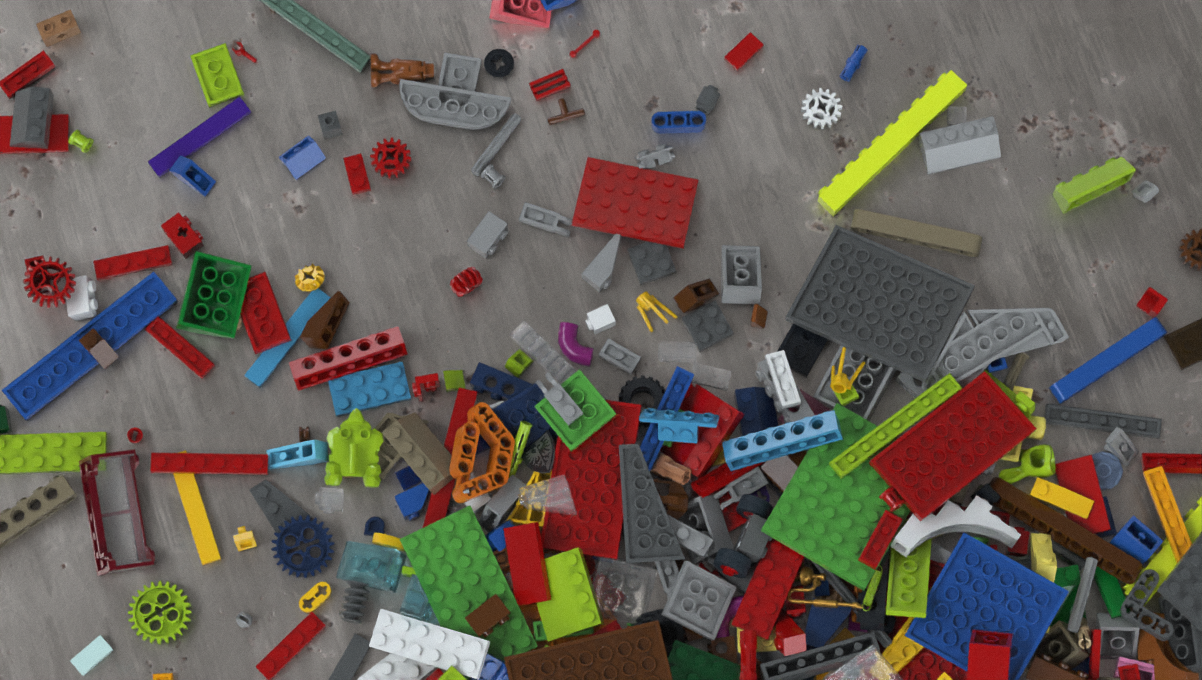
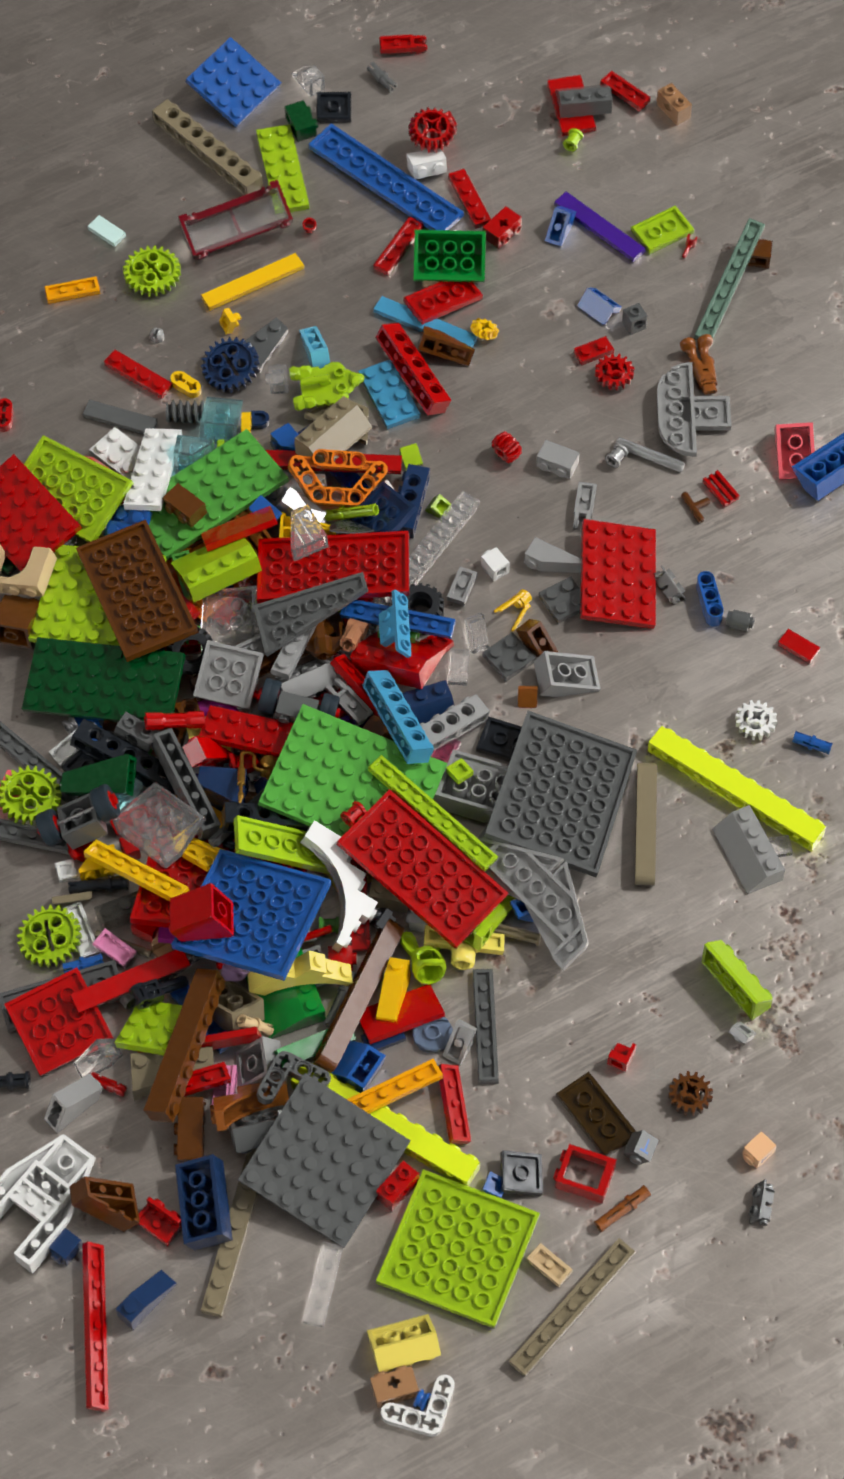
camera: 80 degrees right, 15 degrees down
slope [79,328,119,370] -> none
red plate [150,452,269,475] -> none
reddish brown bush [299,426,310,442] -> none
red bracket [412,373,440,402] -> none
black gear [484,49,514,78] -> none
bright green plate [534,369,617,452] -> none
light grey hinge [535,372,584,426] -> none
magenta cylinder [558,322,594,367] -> none
red hinge [569,30,600,58] -> none
white plate [765,350,801,409] -> none
yellow plant [830,347,865,393] -> none
red tile [858,510,903,570] -> none
lime piece [862,565,883,611] -> none
blue beam [1049,317,1168,404] -> none
light grey axle [1067,557,1098,633] -> none

